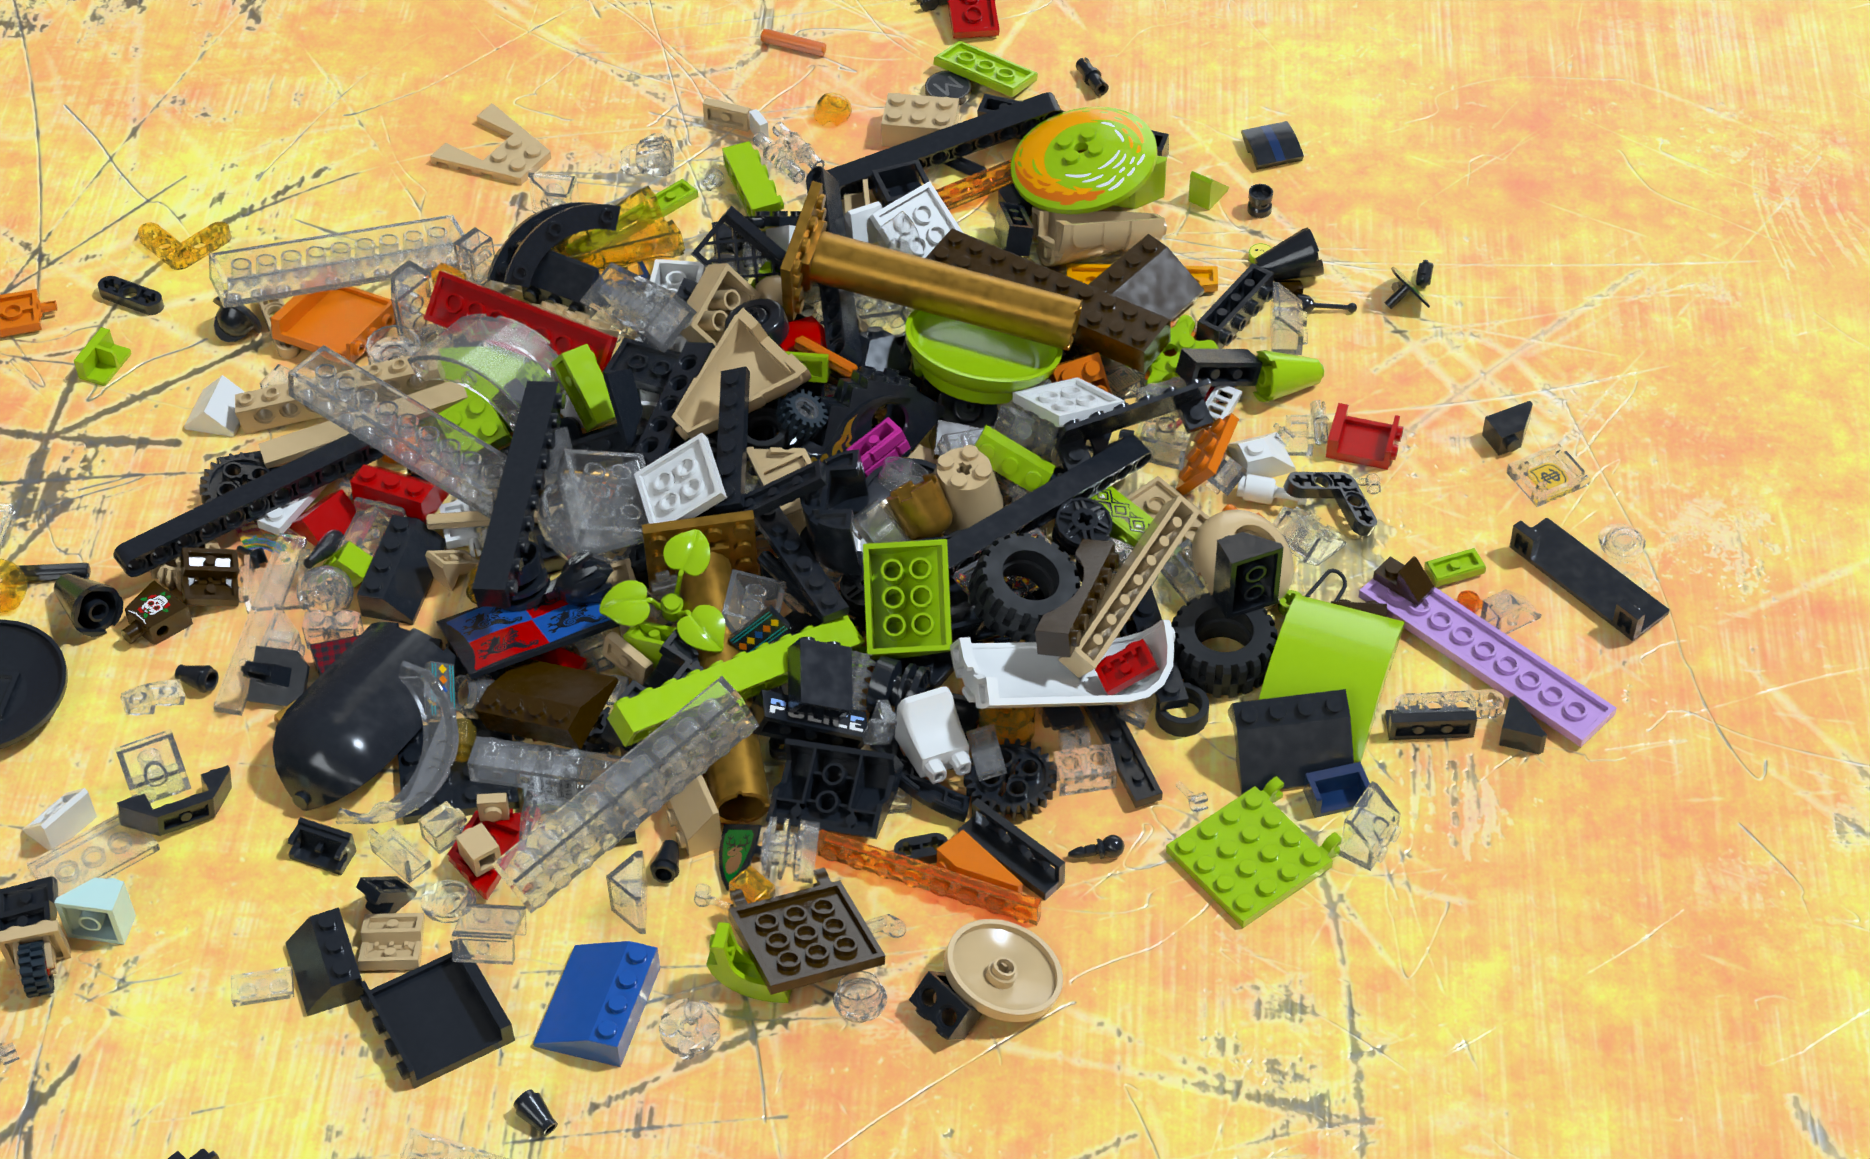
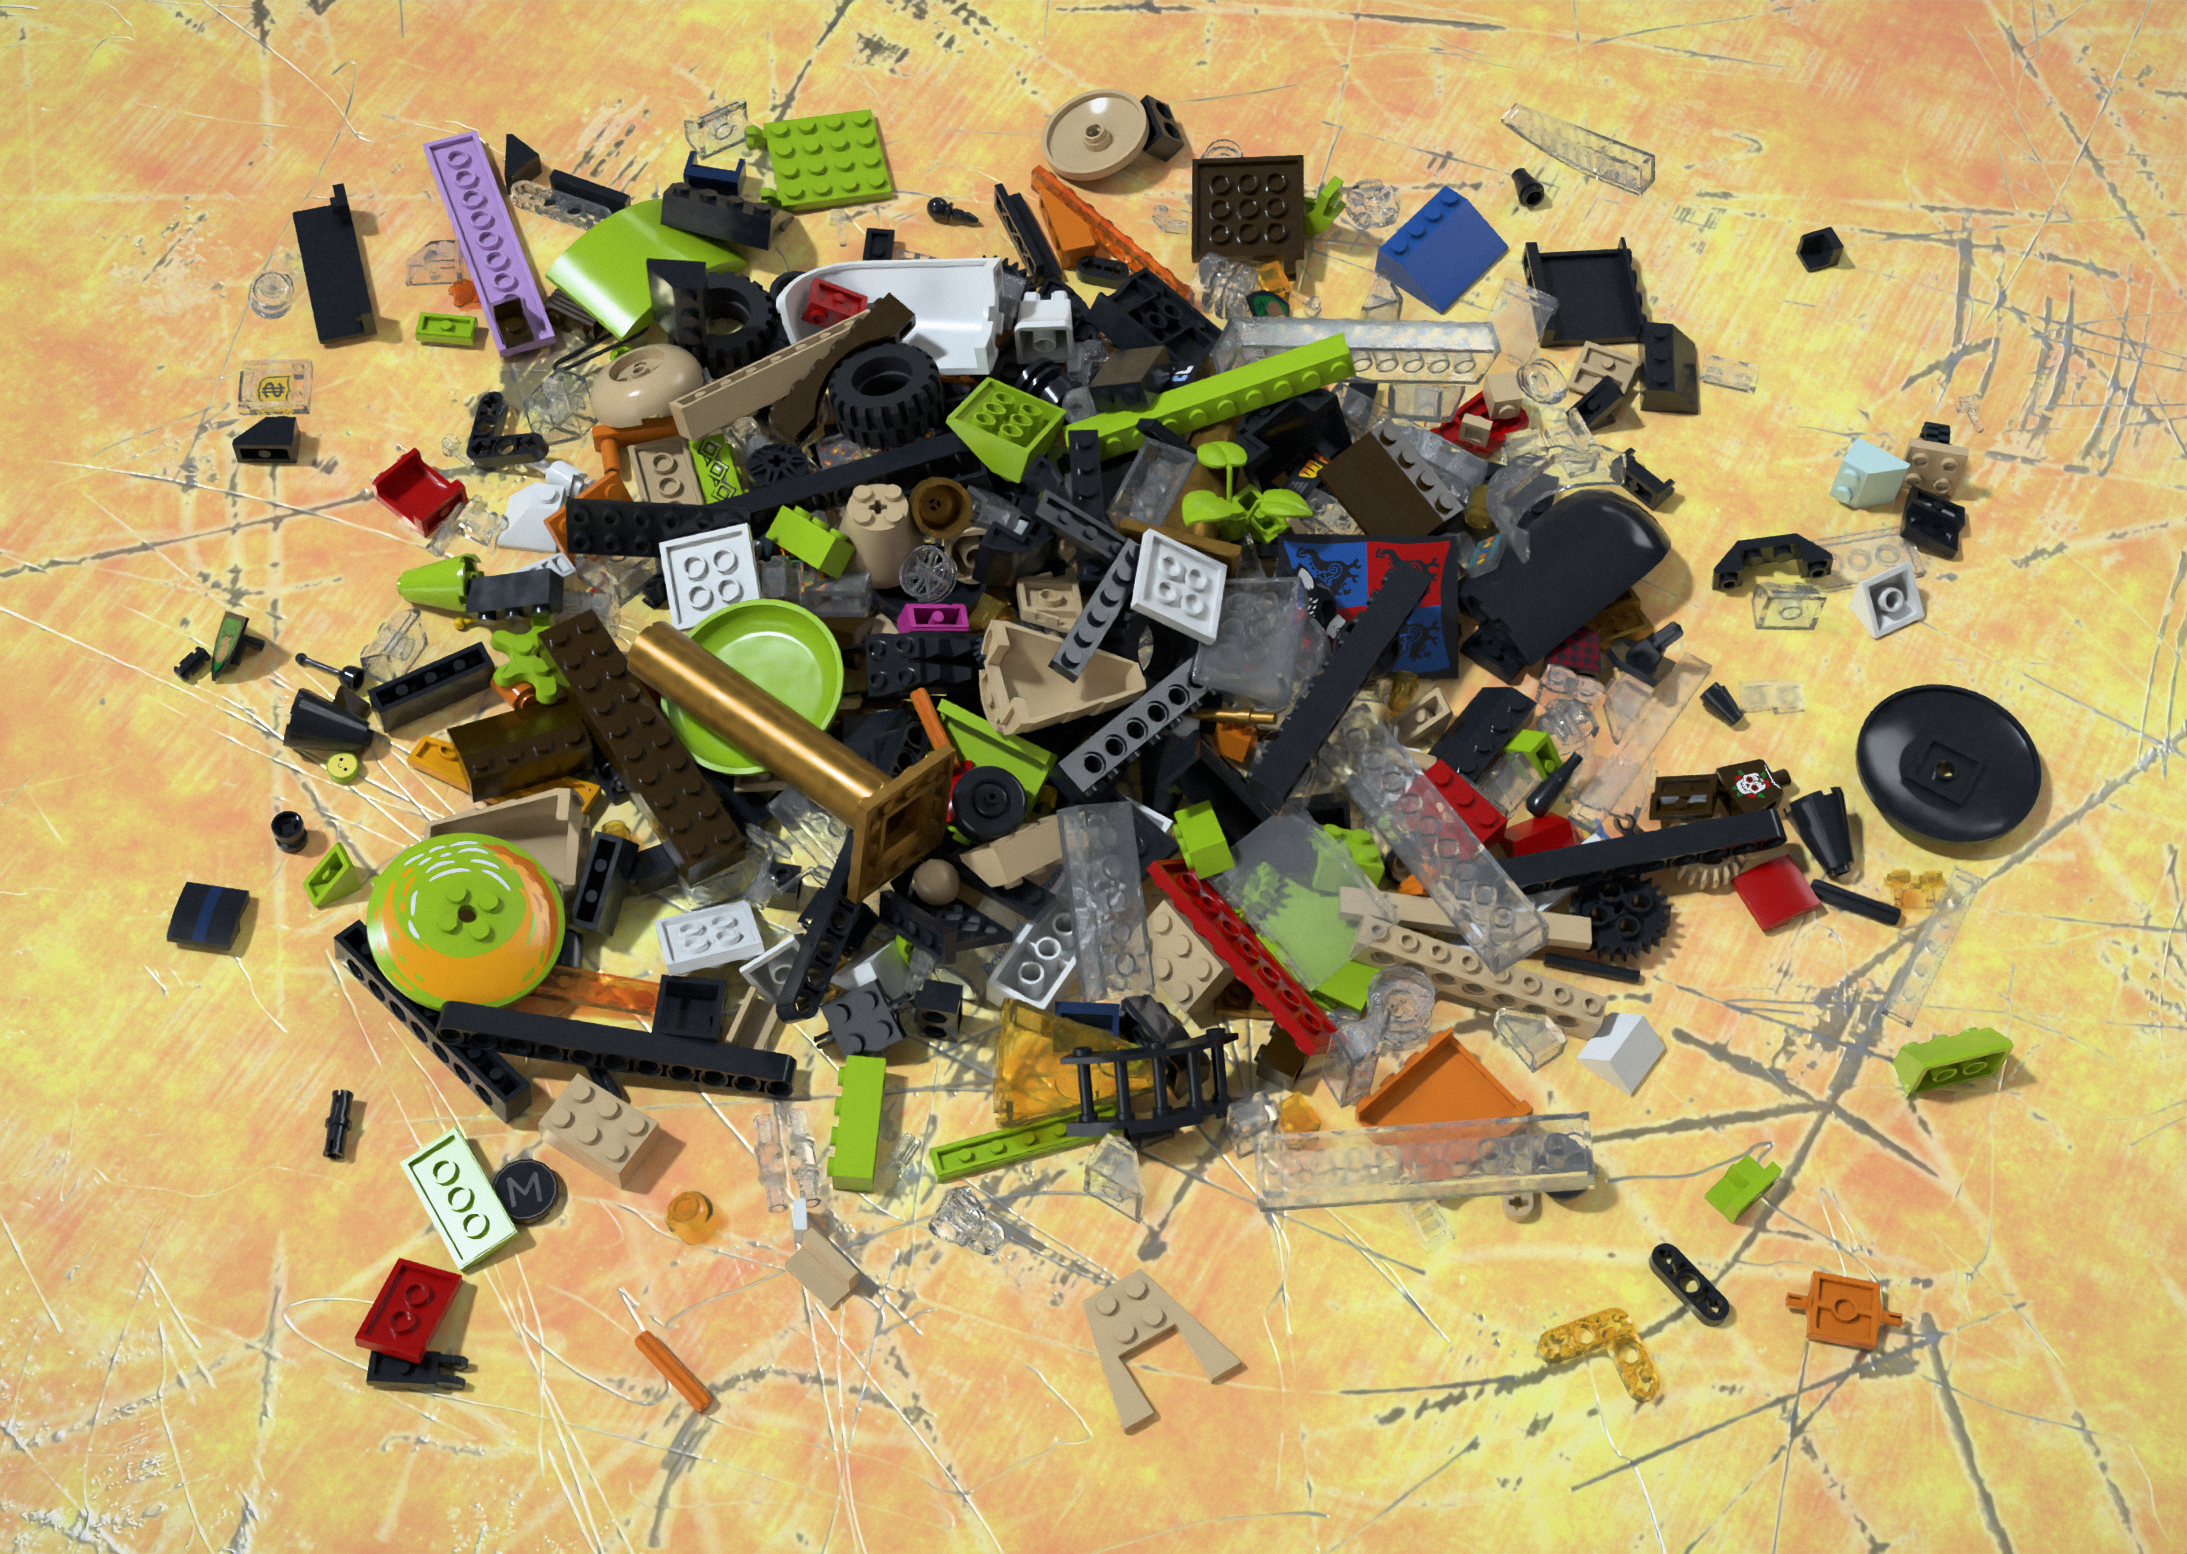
camera: 160 degrees left, 10 degrees up
none -> red slope [1730,854,1822,932]

